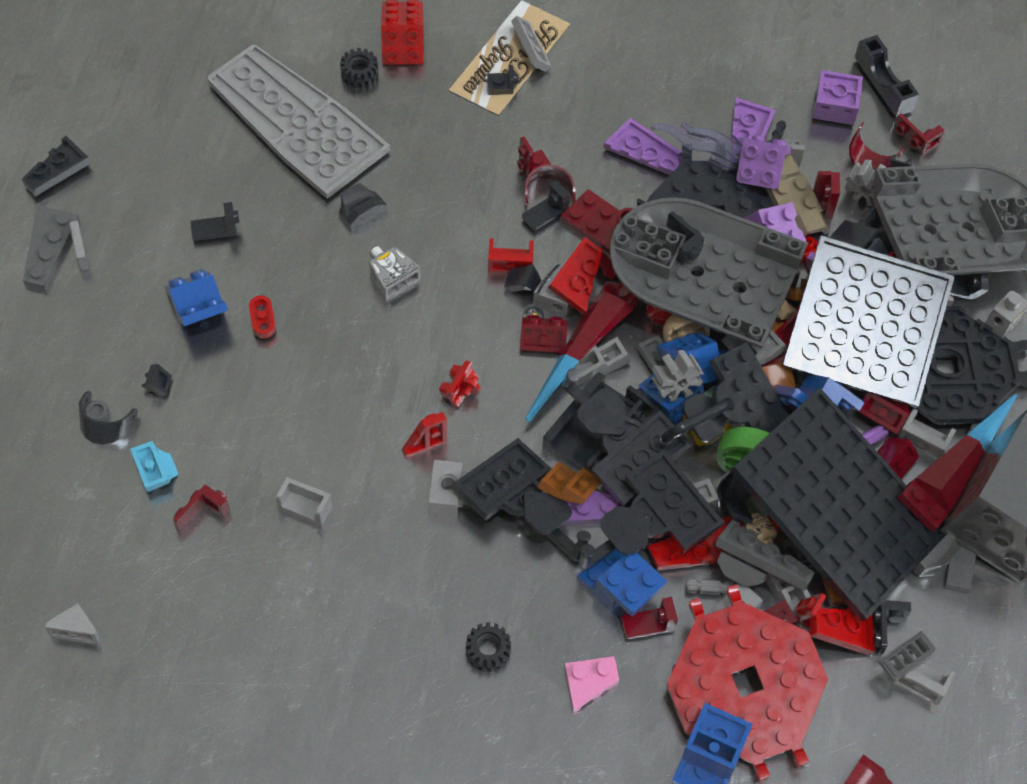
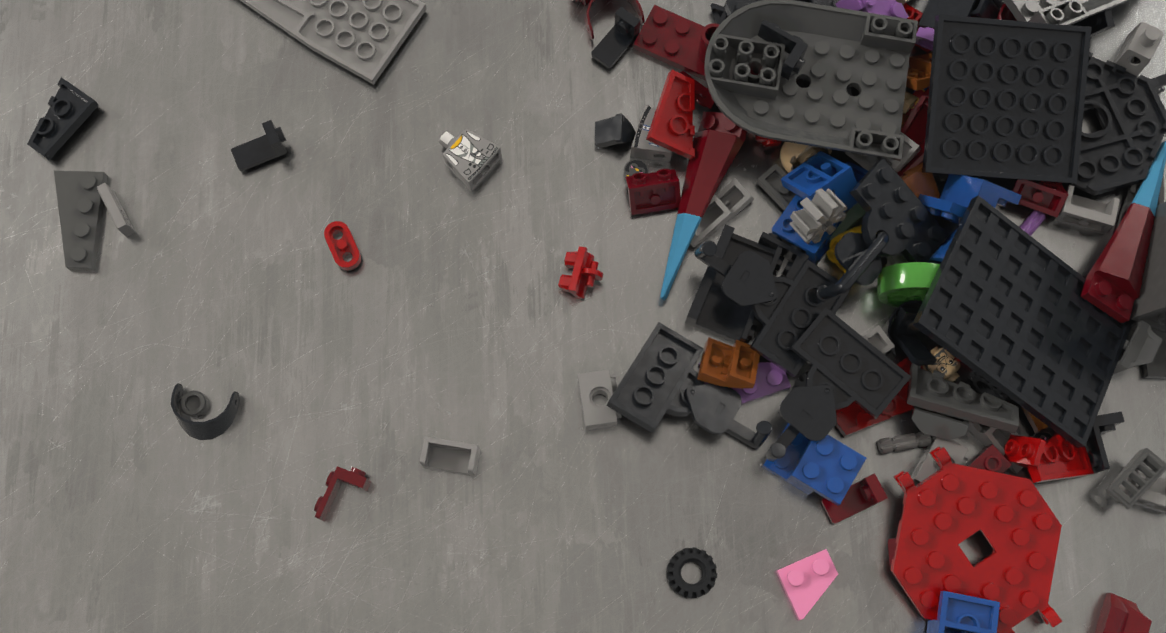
camera: 10 degrees left, 15 degrees up
medium azure slope [130,441,179,492] -> none
black tile [142,364,172,397] -> none
blue bracket [164,269,228,326] -> none
black slope [339,183,388,230] -> none
red wing [402,412,447,458] -> none
red panel [488,238,534,273] -> none
dark red panel [877,437,920,479] -> none

